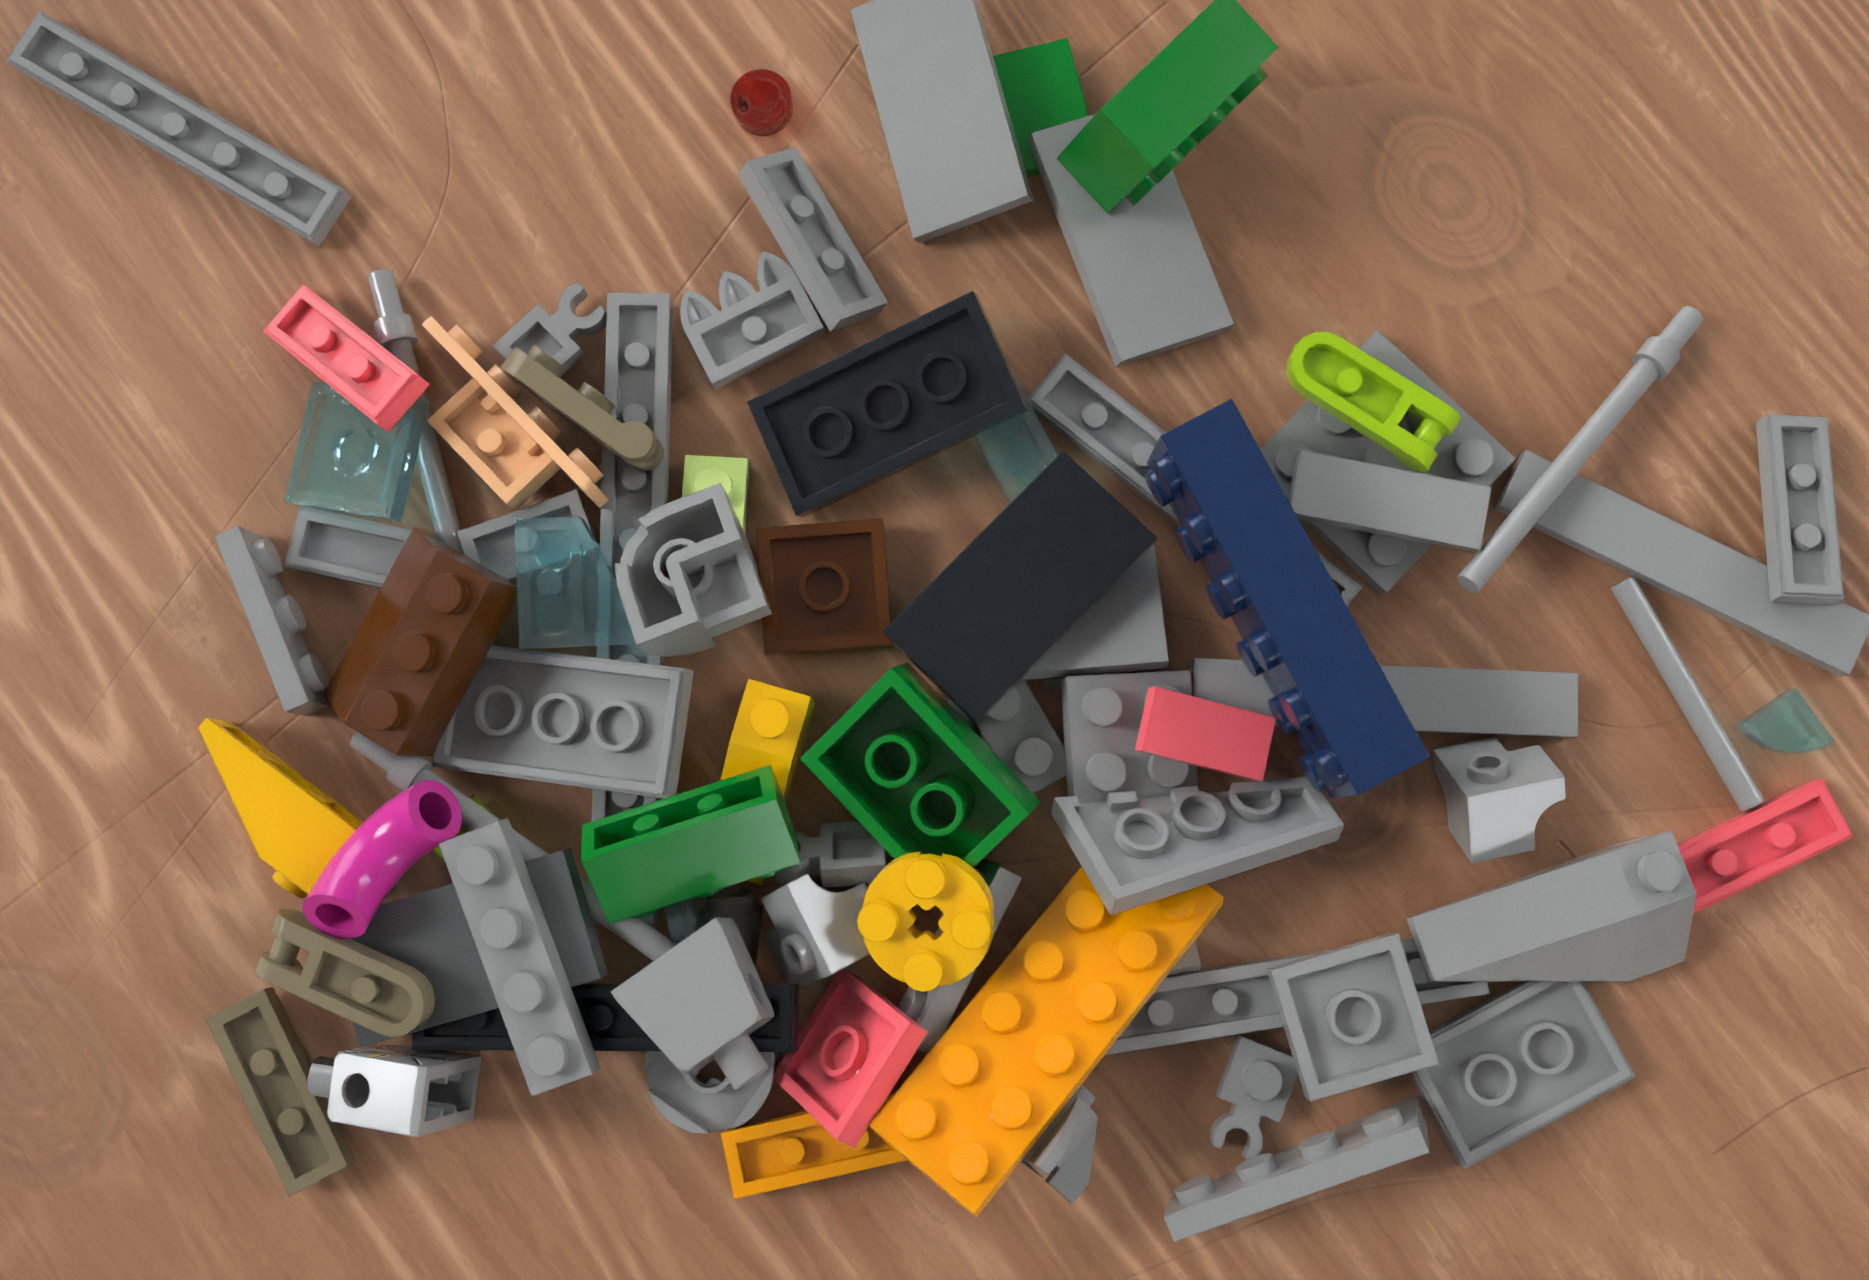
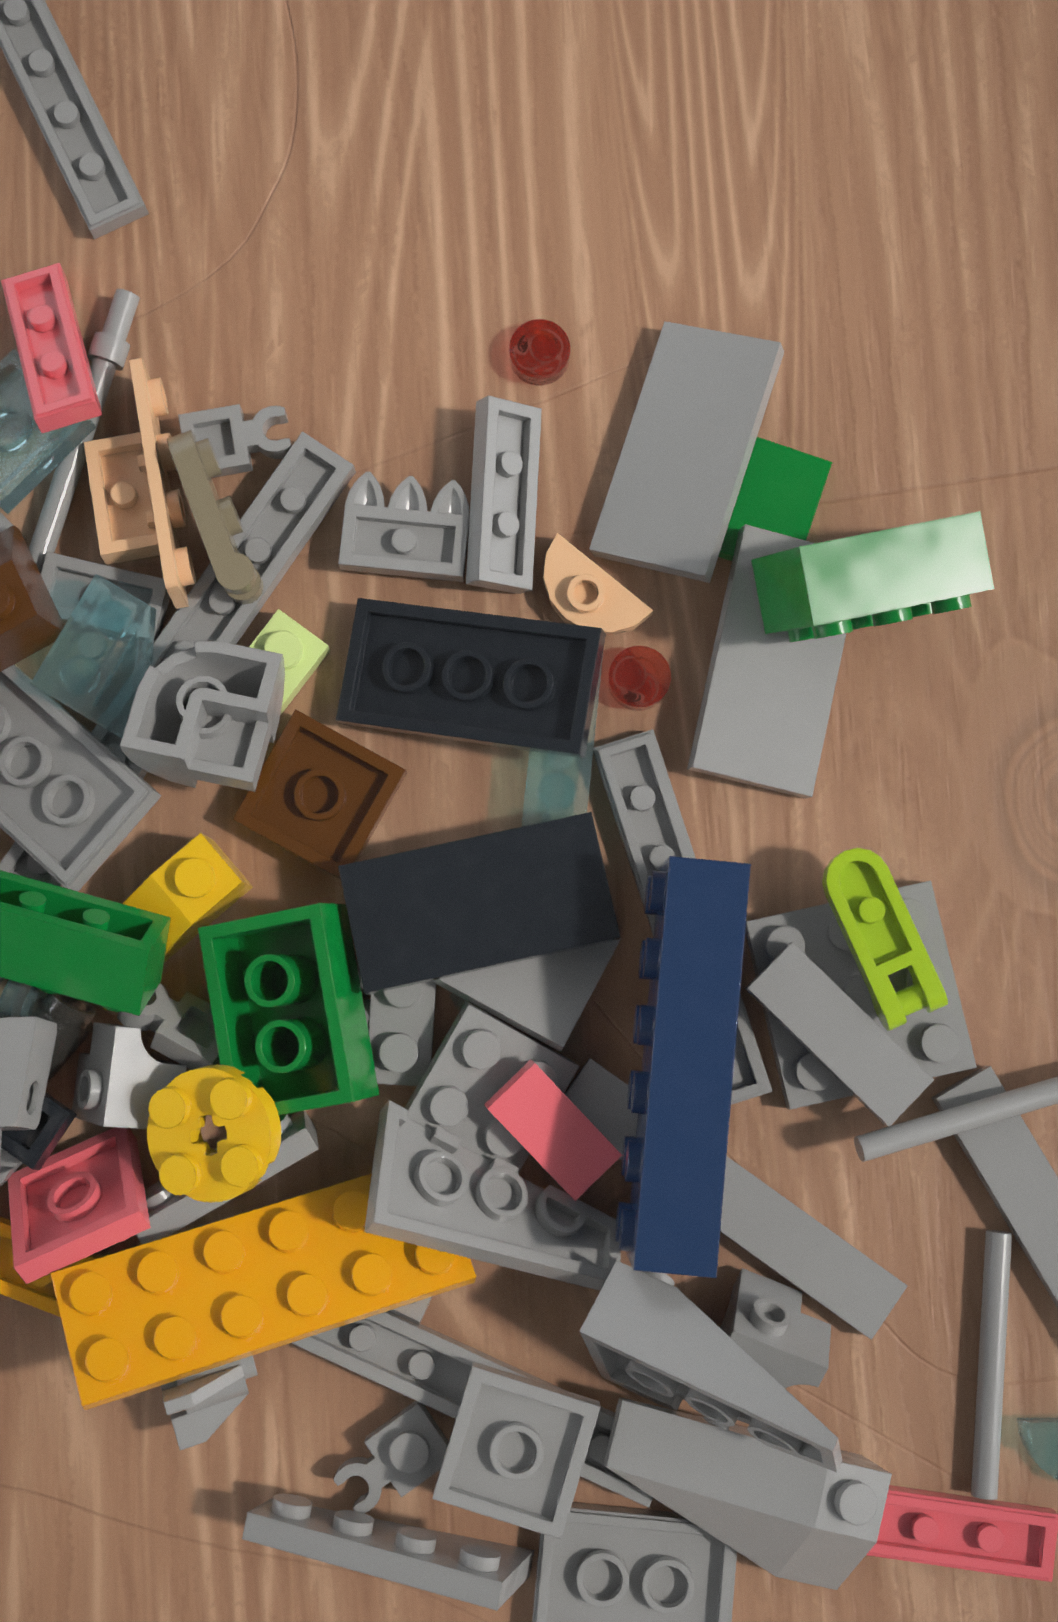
camera: 25 degrees right, 0 degrees up
none -> light nougat plate [543,533,653,635]
none -> light grey wedge [579,1260,842,1472]
none -> clear red tile [607,646,671,711]

